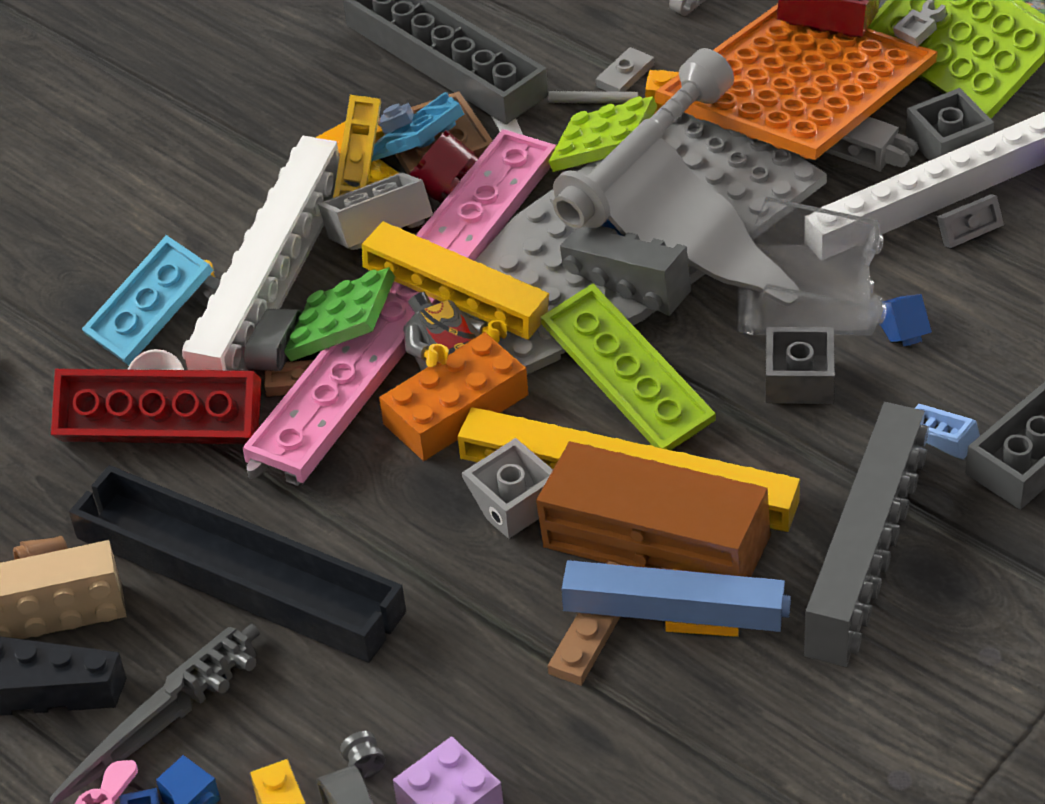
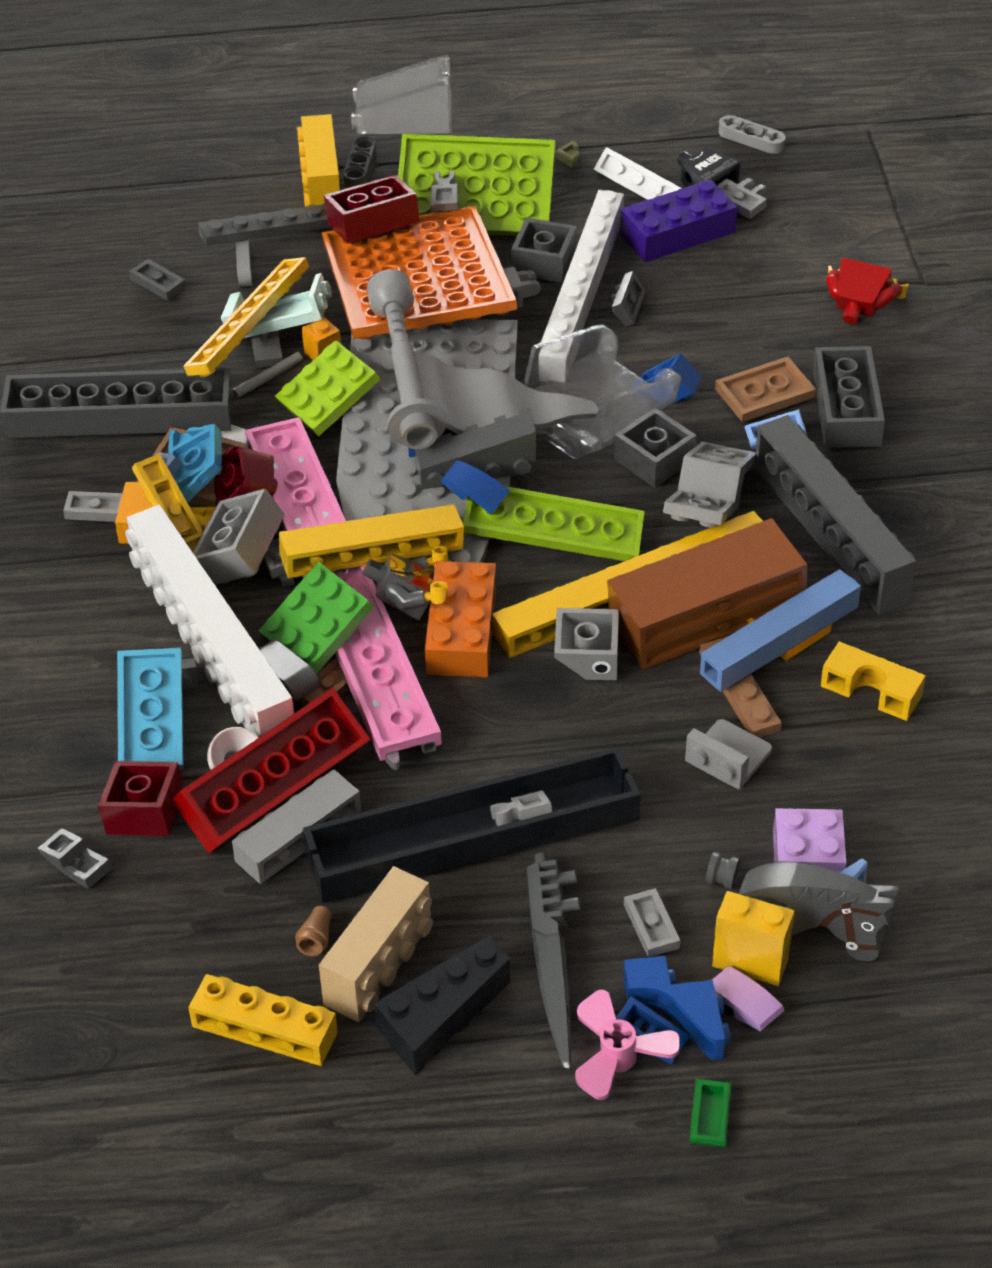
camera: 50 degrees left, 0 degrees up
none -> light grey plate [63,491,123,522]
none -> dark red brick [98,761,185,836]
none -> yellow plate [184,257,309,377]
none -> light aqua panel [221,273,332,338]
none -> light grey brick [232,769,361,884]
none -> blue slope [440,460,510,514]
none -> light grey plate [490,790,552,826]
none -> light grey plate [624,888,681,957]
none -> light grey bracket [663,442,755,527]
none -> light grey bracket [685,719,772,790]
none -> medium nougat plate [715,357,816,422]
none -> yellow arch [821,641,926,721]

